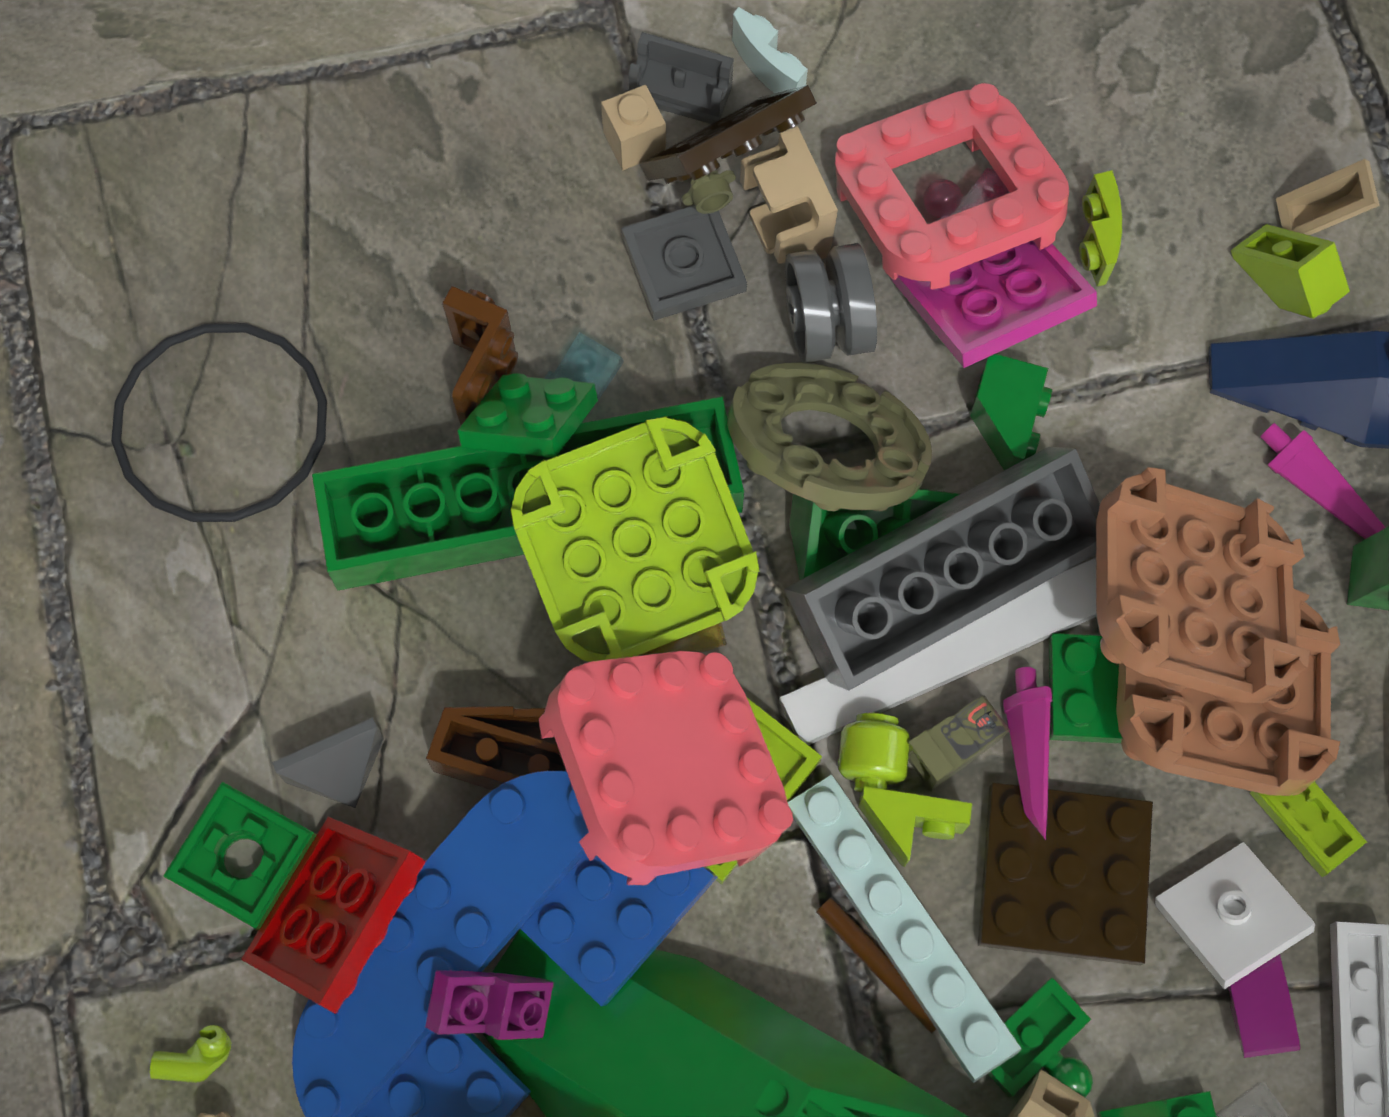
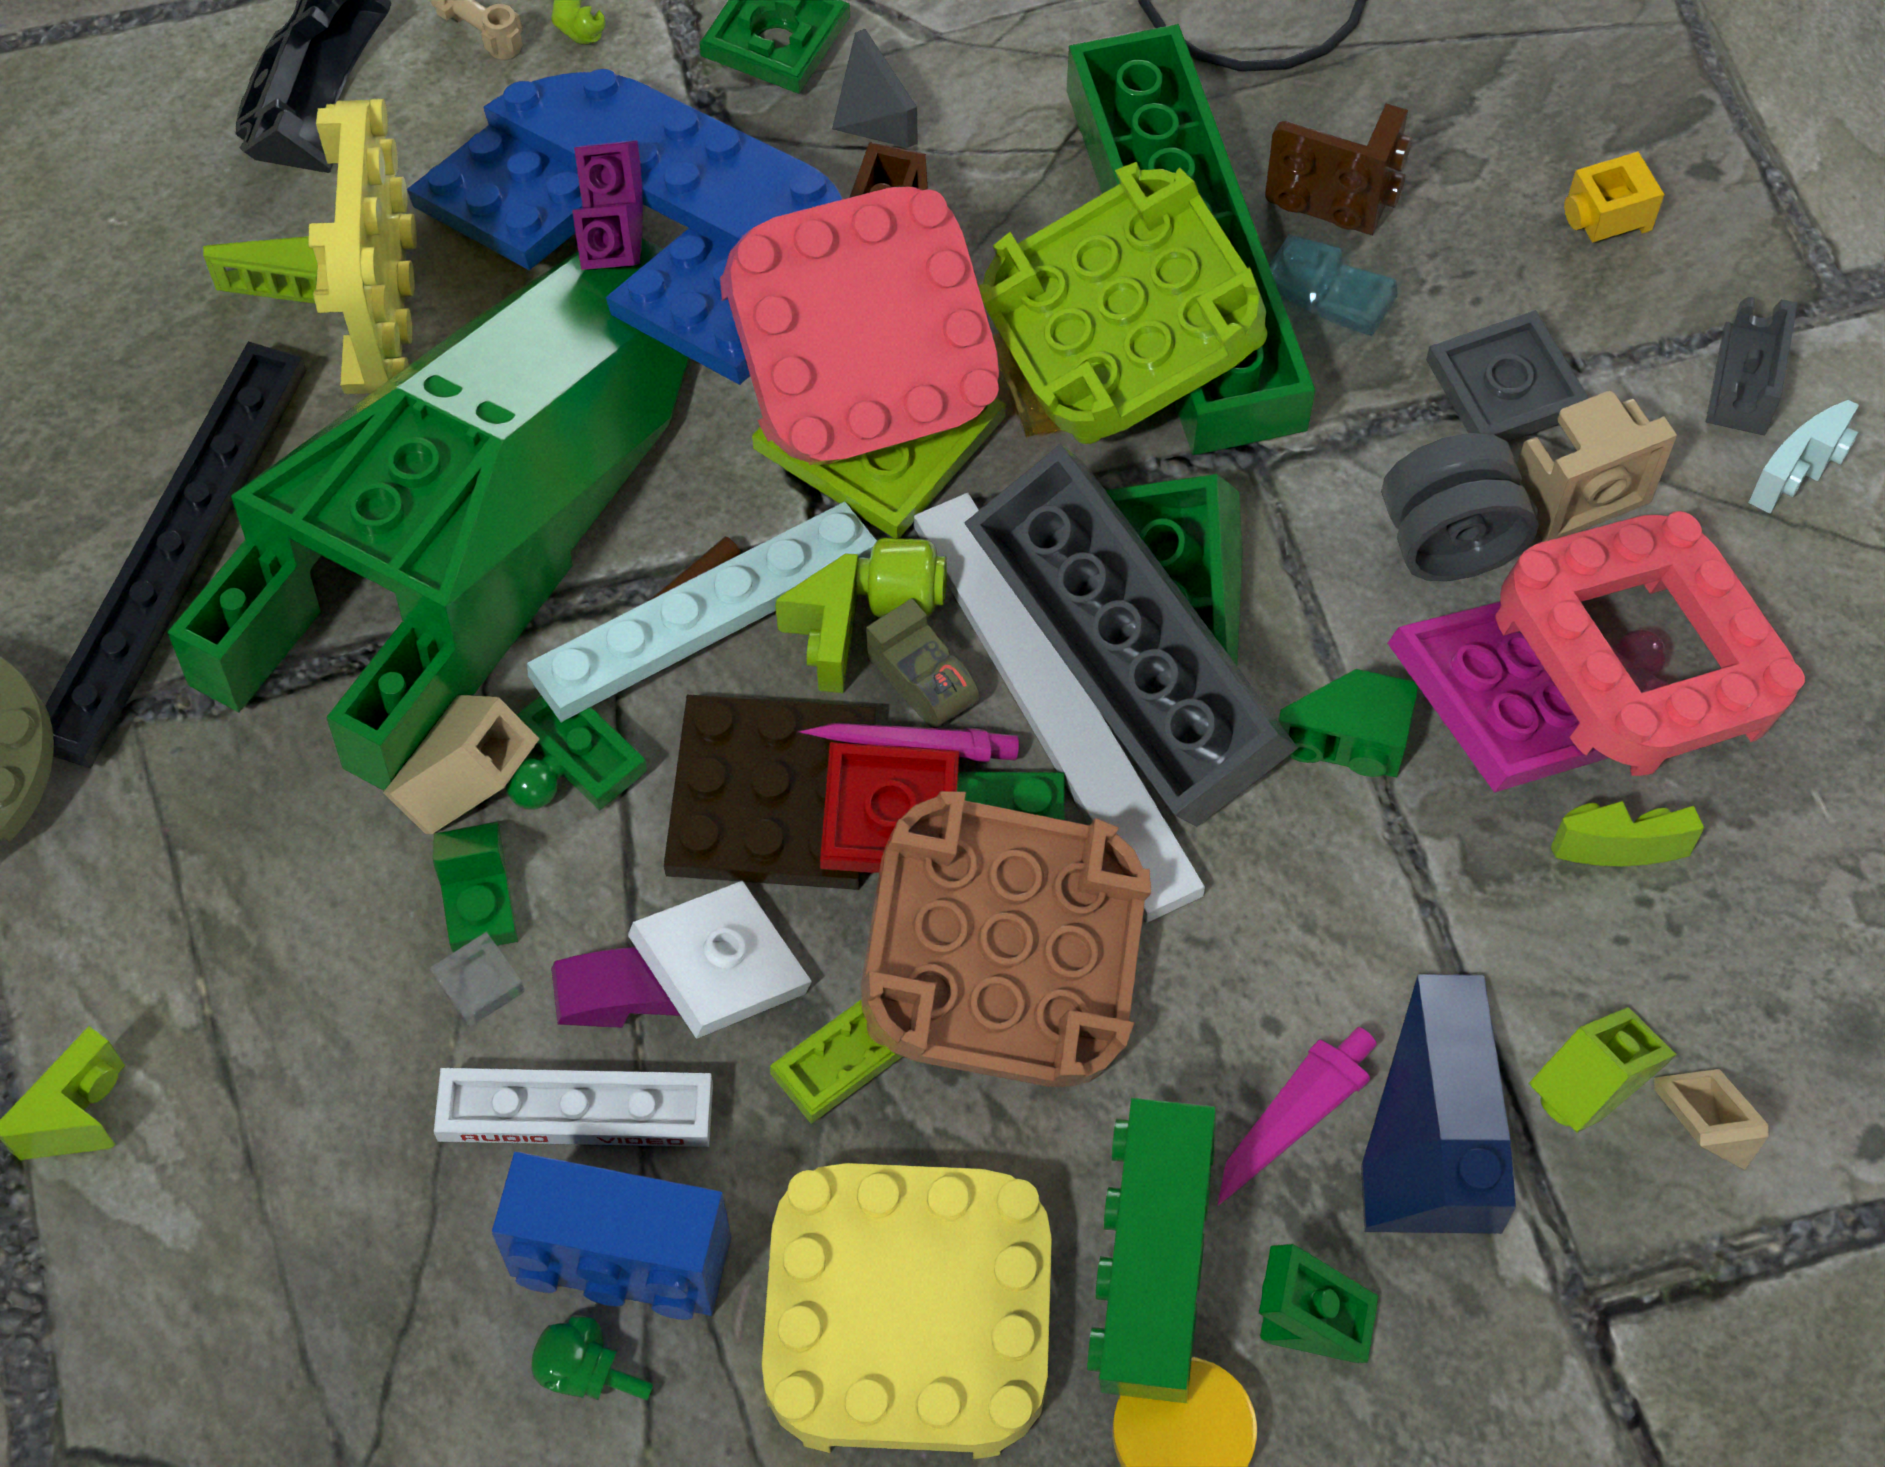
camera: 90 degrees right, 10 degrees down
red plate [241,817,426,1014] -> none
green plate [458,373,598,458] -> none
tan brick [601,85,666,171] -> none
dark brown plate [639,85,817,184] -> none
olive plate [682,170,736,214] -> none
olive plate [727,363,932,511] -> none
nougat plate [1096,467,1310,704] -> none
none -> red plate [820,742,959,873]
none -> yellow brick [1564,151,1665,243]

